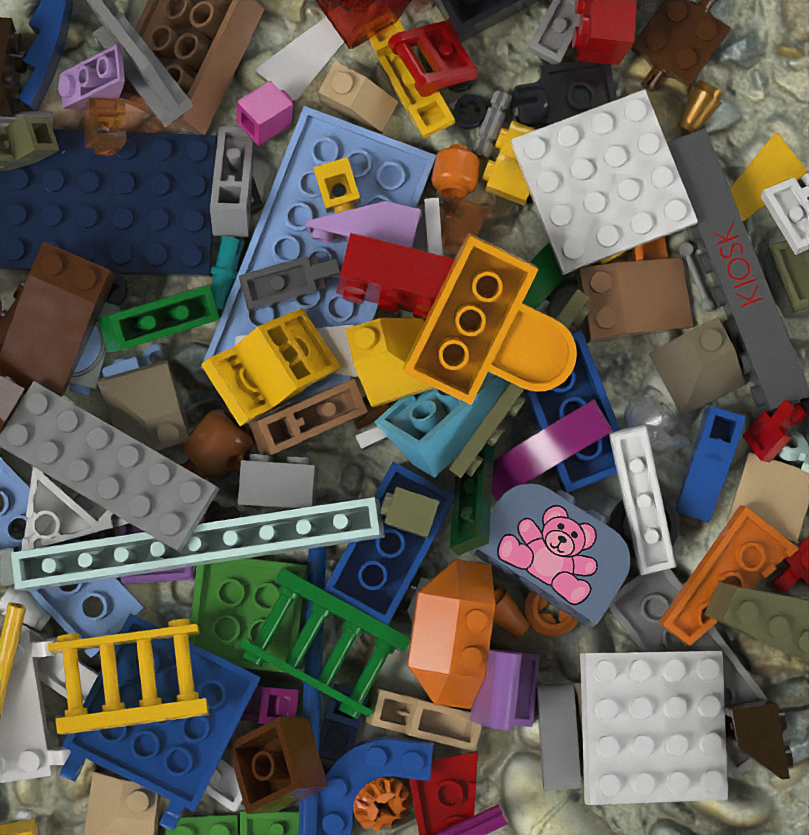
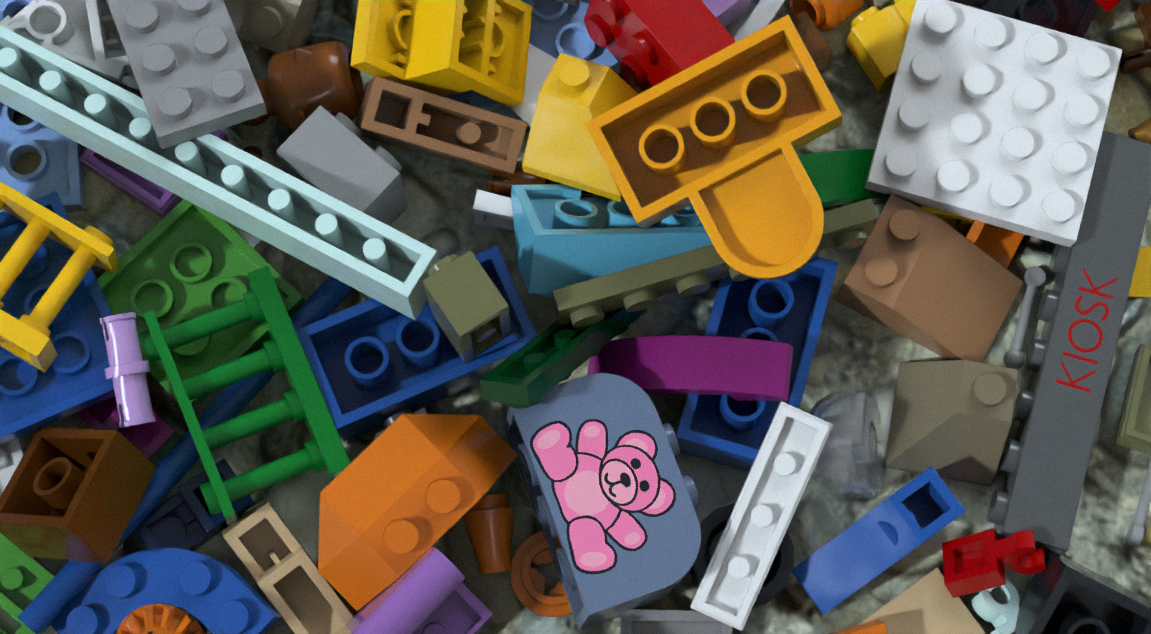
camera: 30 degrees right, 10 degrees down
none -> lavender pin [99,312,156,428]

